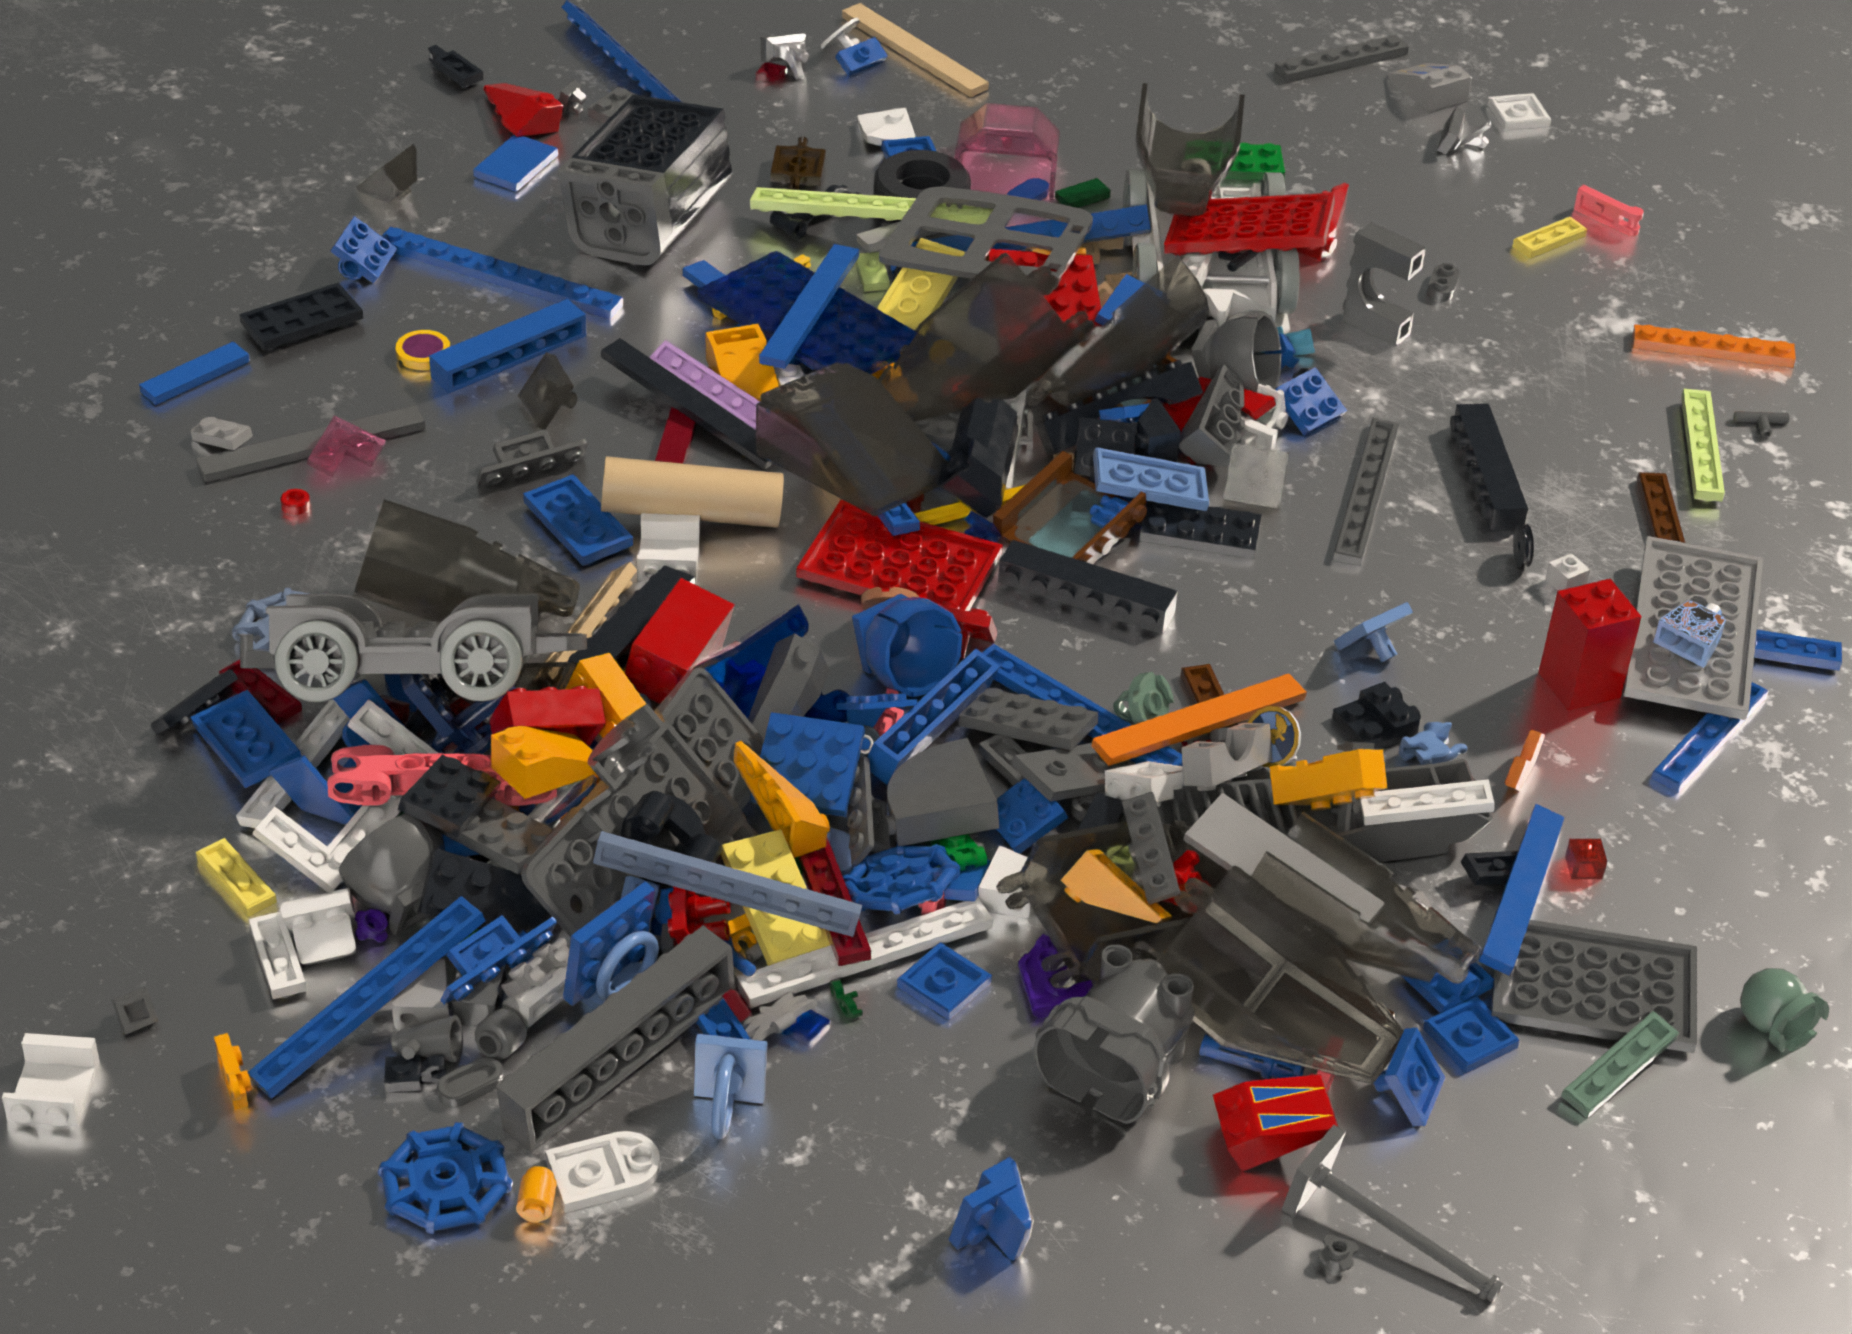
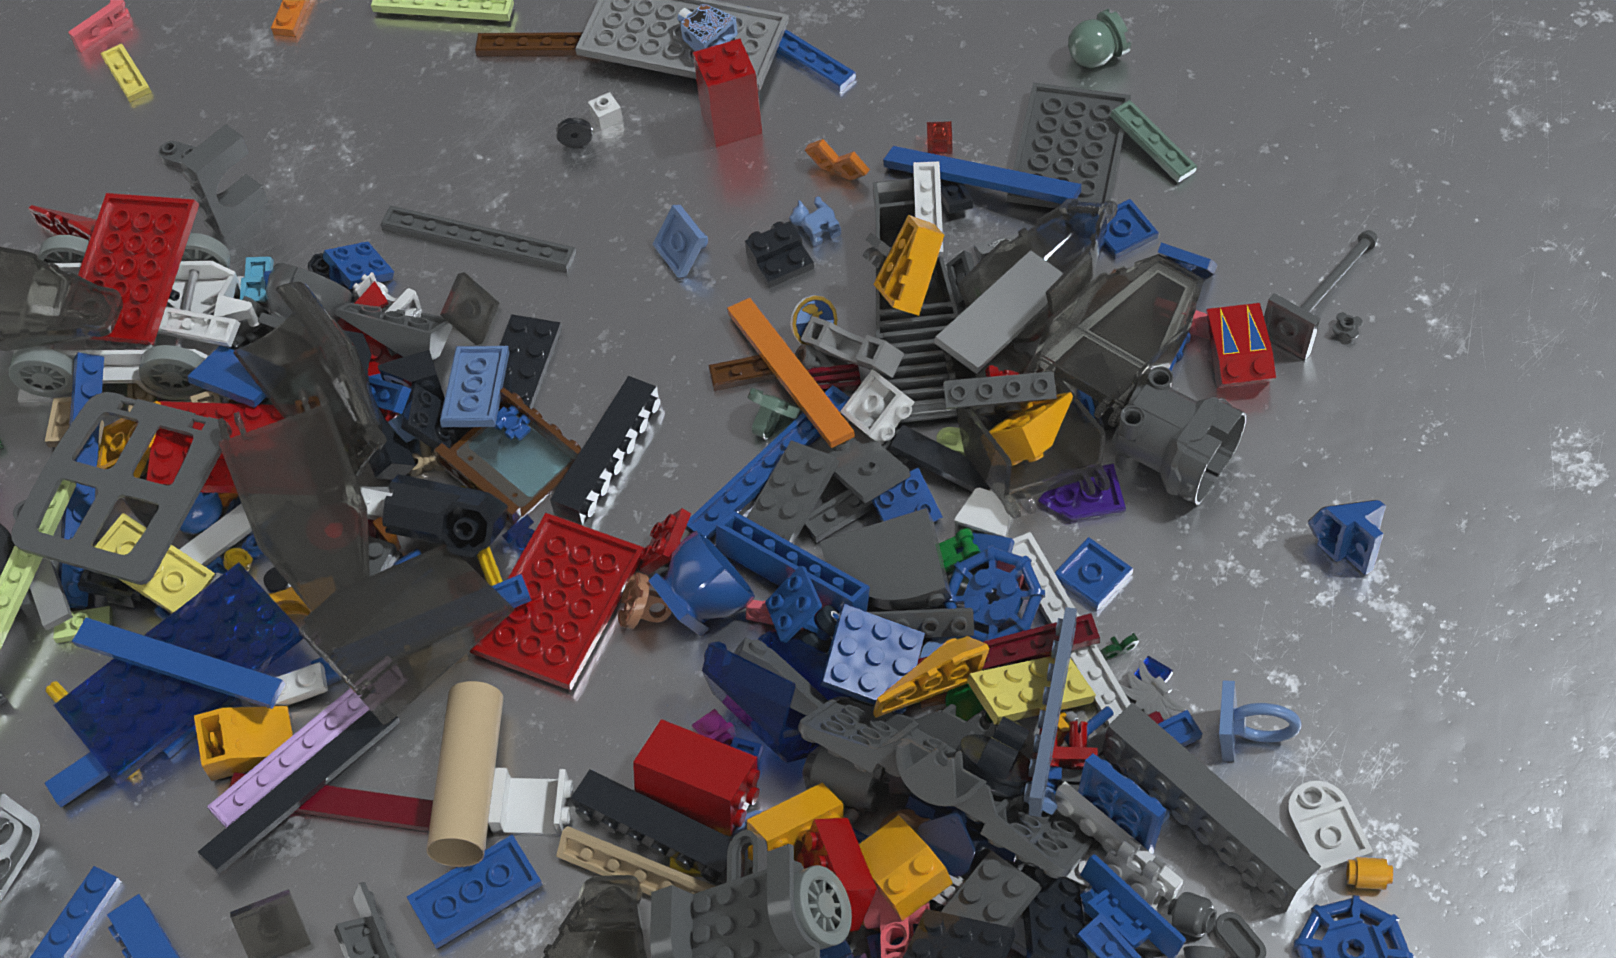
camera: 80 degrees left, 15 degrees up
black brick [1450,403,1528,531] -> none

